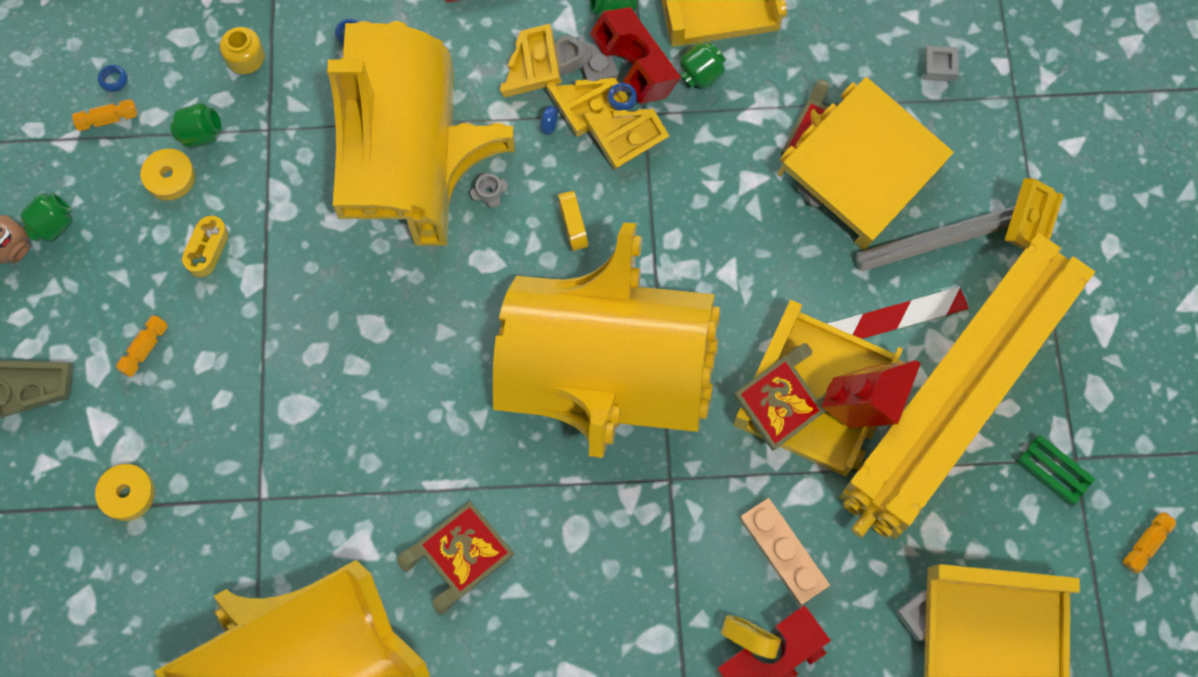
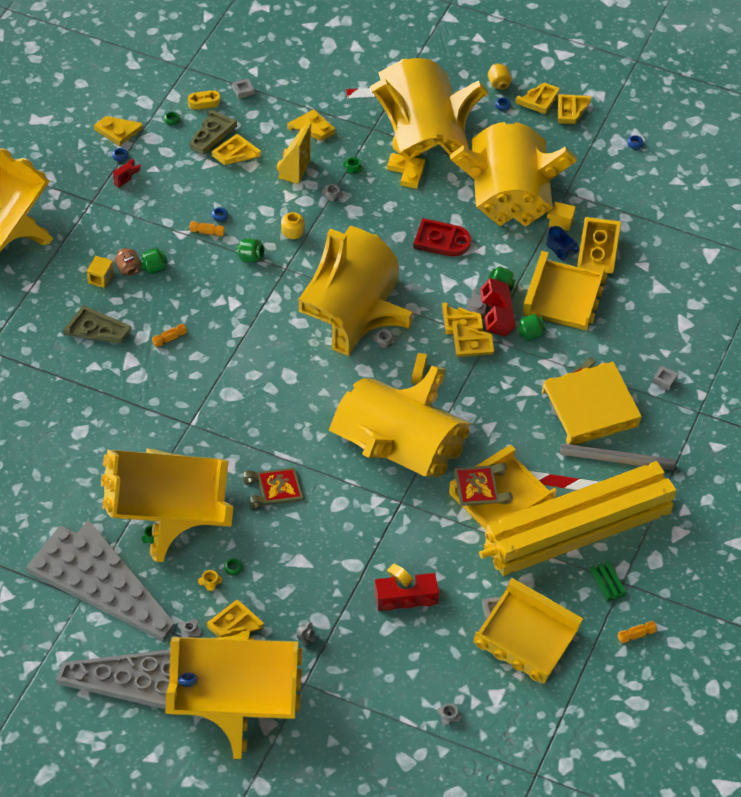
camera: 25 degrees right, 20 degrees down
yellow piece [95,464,155,521] -> none
yellow piece [140,148,196,201] -> none
yellow beam [182,215,229,278] -> none
yellow wing [500,23,562,98] -> none
blue piece [540,106,558,135] -> none
light grey tile [556,35,591,75] -> none
blue piece [607,83,637,111] -> none
light nougat plate [739,498,830,607] -> none
red slope [822,360,921,428] -> none
yellow plate [1005,178,1064,250] -> none

